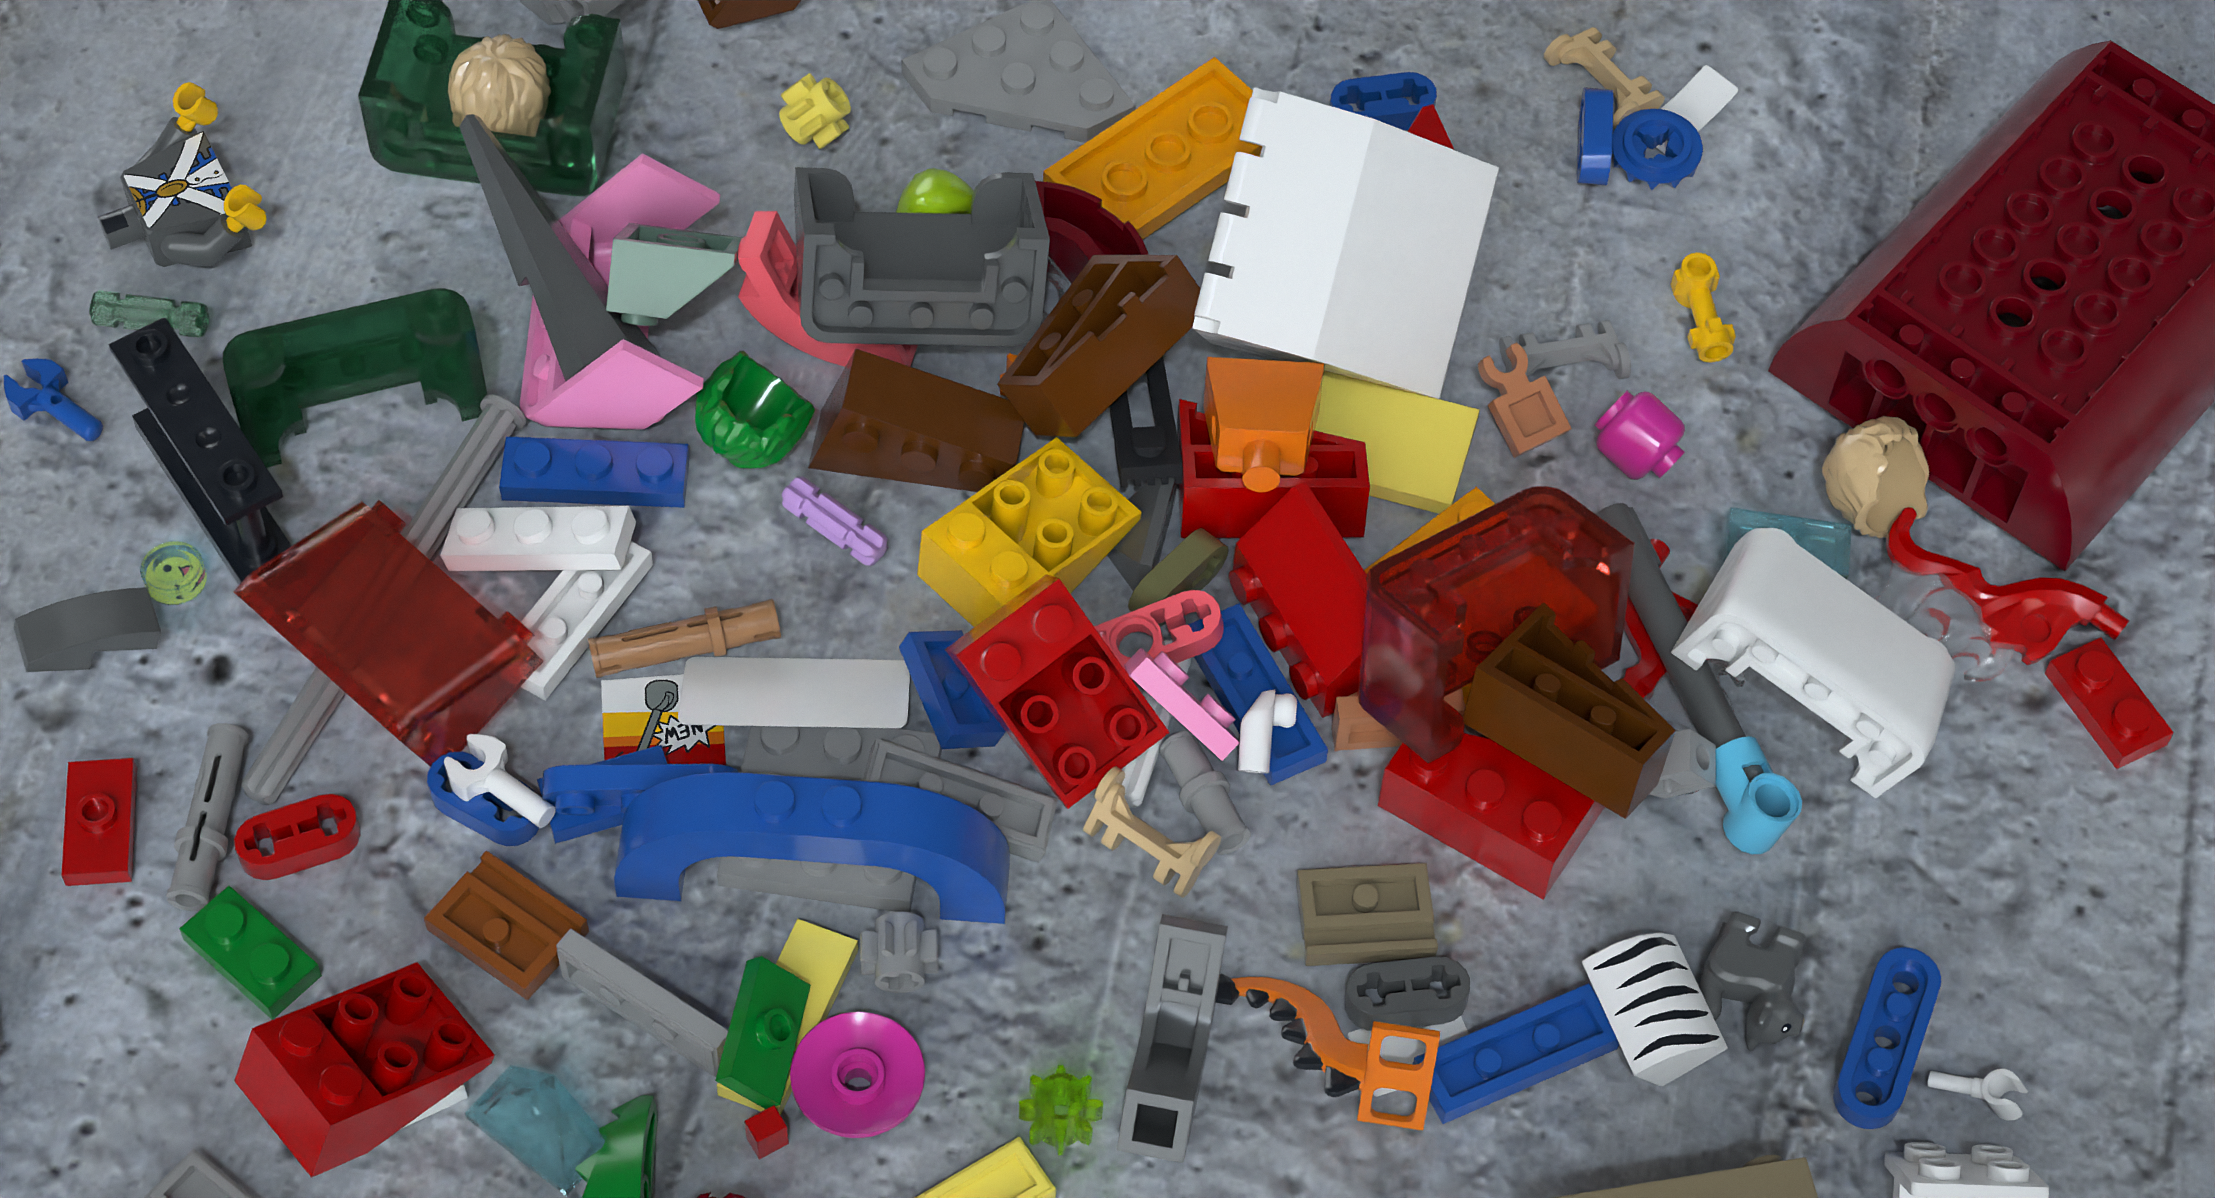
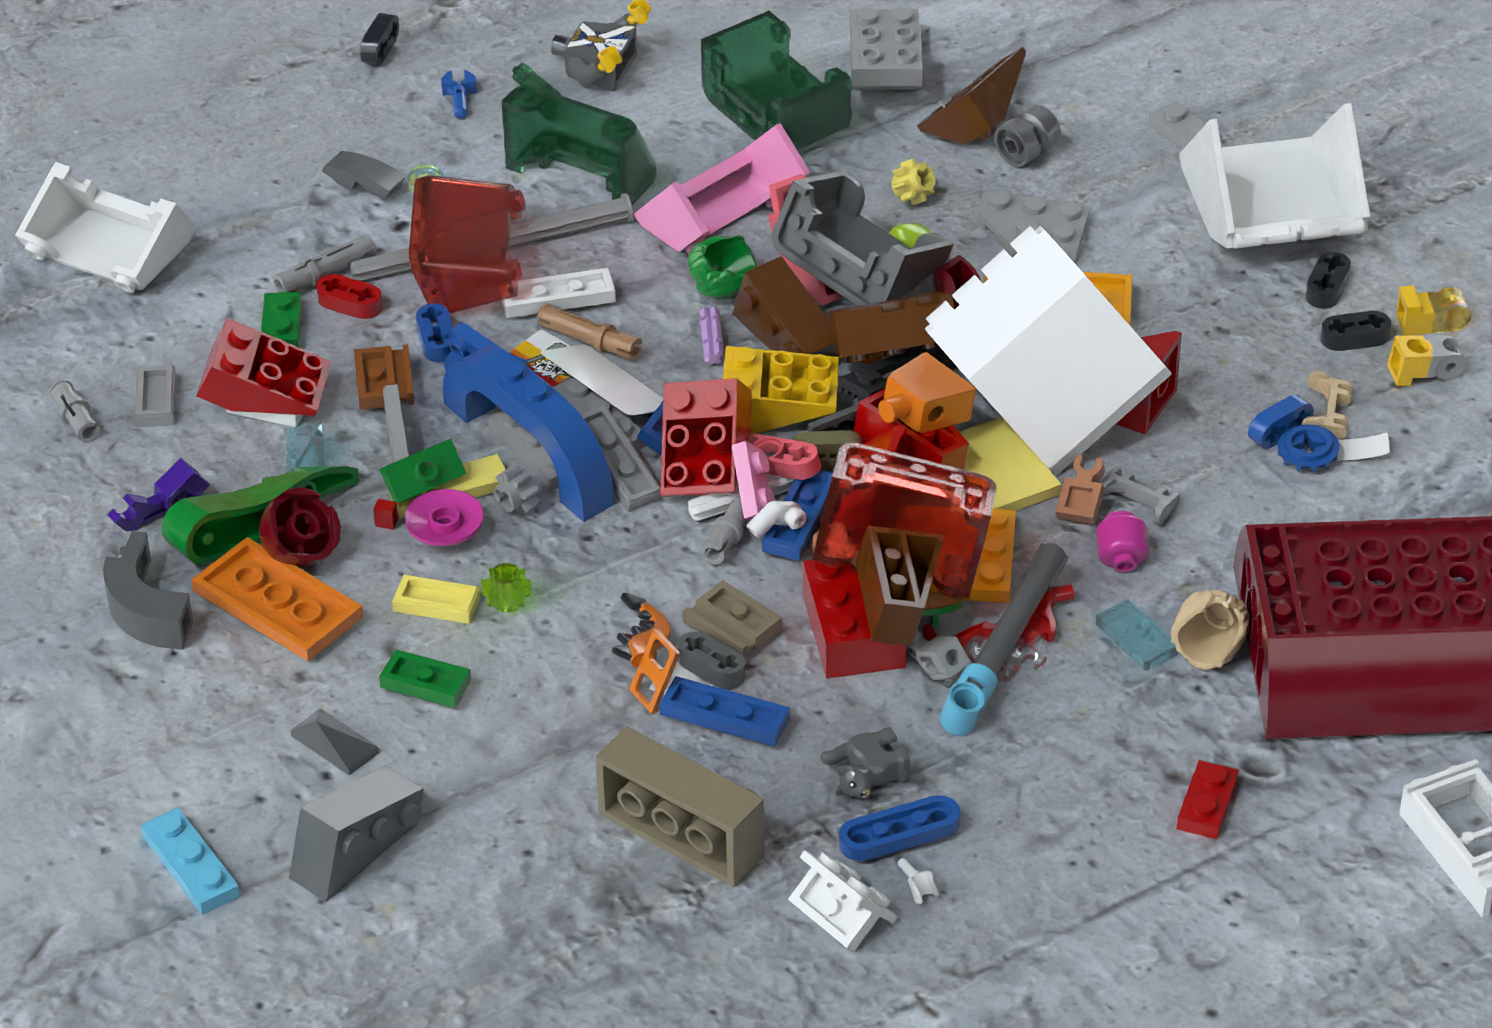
camera: 50 degrees right, 15 degrees down
red plate [61,758,138,886] -> none
black fence [108,317,304,601] -> none
white plate [440,506,636,571] -> none
white bar [444,734,556,828] -> none
tan hair [448,34,551,151] -> none
dark grey wedge [459,114,661,381] -> none
blue plate [499,437,690,508] -> none
slope [606,223,743,326] -> none
tan piece [1083,766,1221,898] -> none
dark grey arch [1117,914,1228,1163] -> none
blue beam [1330,72,1437,131] -> none
white brick [1582,933,1728,1087] -> none
yellow bar [1670,252,1736,362] -> none
white windscreen [1671,528,1955,798] -> none
piece [1874,507,2130,682] -> none

